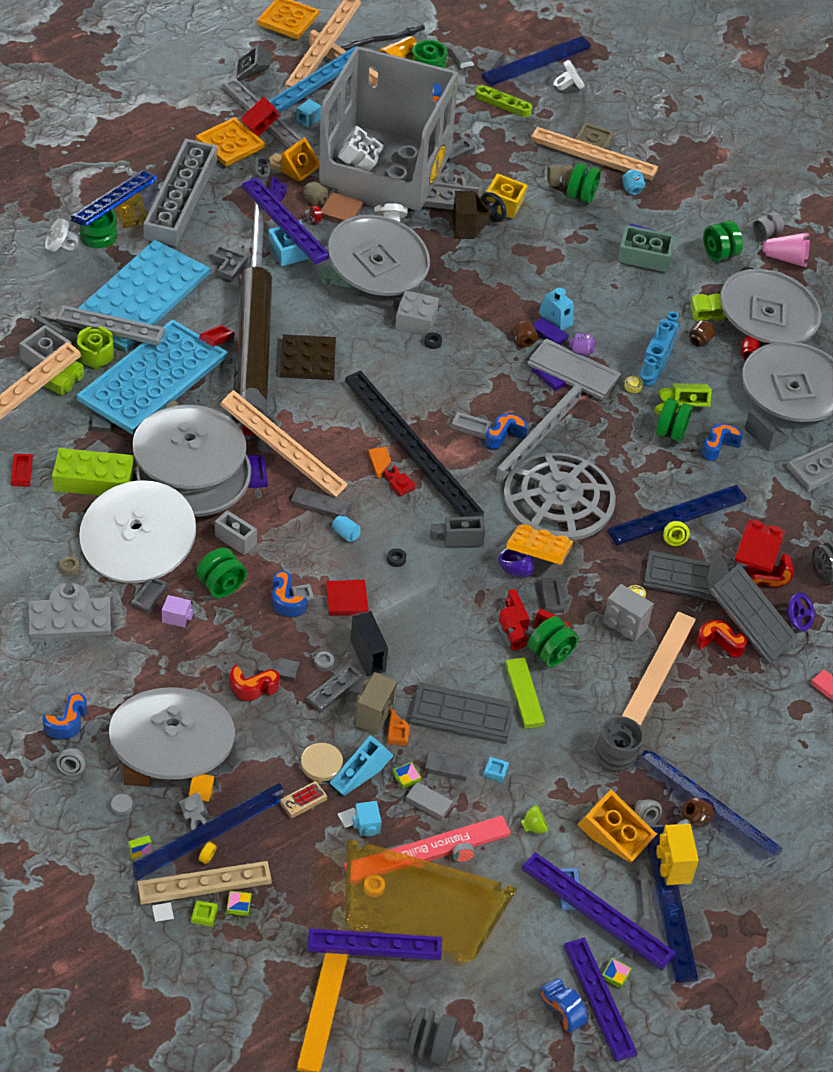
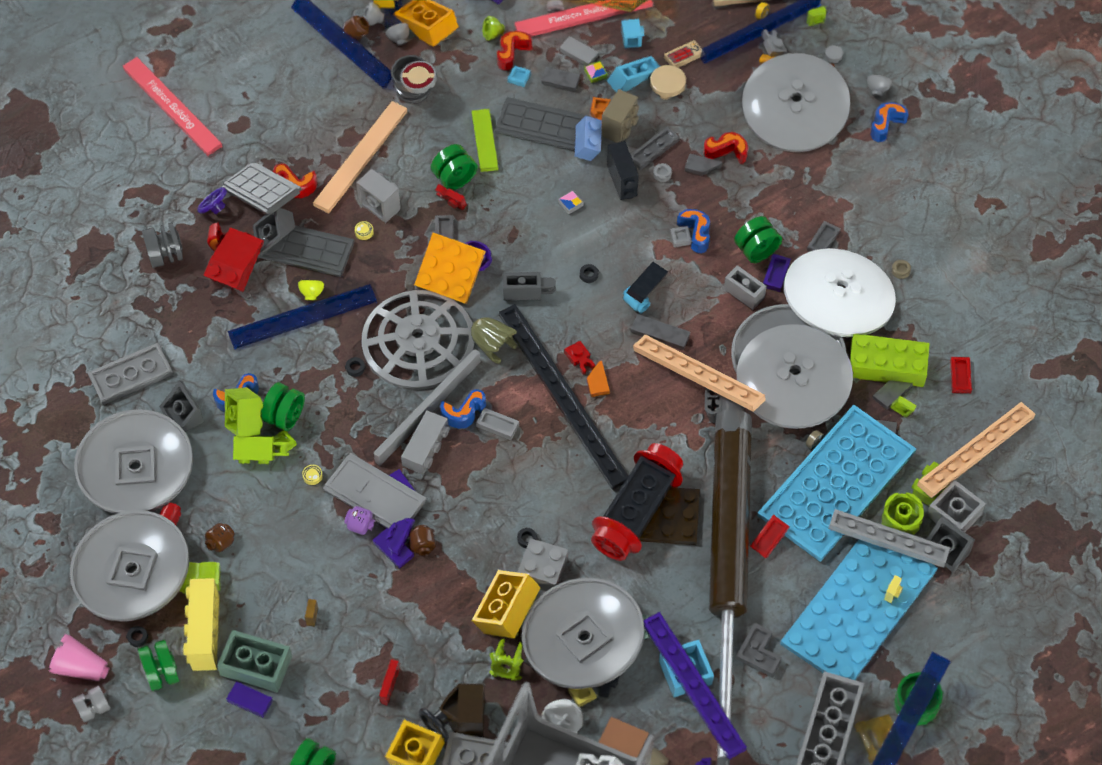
camera: 170 degrees left, 10 degrees up
light grey plate [29,583,111,639] -> none
white tile [45,218,78,252] -> none
lavender brick [162,595,194,628] -> none
dark purple tile [247,455,268,488] -> none
red tile [309,206,322,224] -> none
red tile [326,579,368,616] -> none
white sticker [338,808,355,828] -> none
red plate [496,589,530,651] -> none
medium azure torso [539,288,574,331] -> none
dark azure piece [640,311,679,386] -> none
none -> light yellow brick [183,578,219,671]
none -> lime brick [225,387,263,437]
none -> pearl gold tile [305,599,318,627]
none -> black piece [345,357,366,377]
none -> red tile [379,659,400,706]
none -> dark purple tile [386,518,415,556]
none -> tile [401,61,437,94]
none -> light grey brick [401,410,450,474]
none -> olive hair [471,317,517,364]
none -> yellow brick [472,570,541,638]
none -> lime piece [489,639,523,681]
none -> red animal [497,31,532,71]
none -> tile [558,190,583,214]
none -> medium blue piece [575,116,602,161]
none -> brick [591,443,684,561]
none -> black tile [626,261,668,303]
none -> dark purple tile [763,254,791,292]
none -> light yellow plate [884,575,903,603]
none -> lime tile [890,396,917,418]

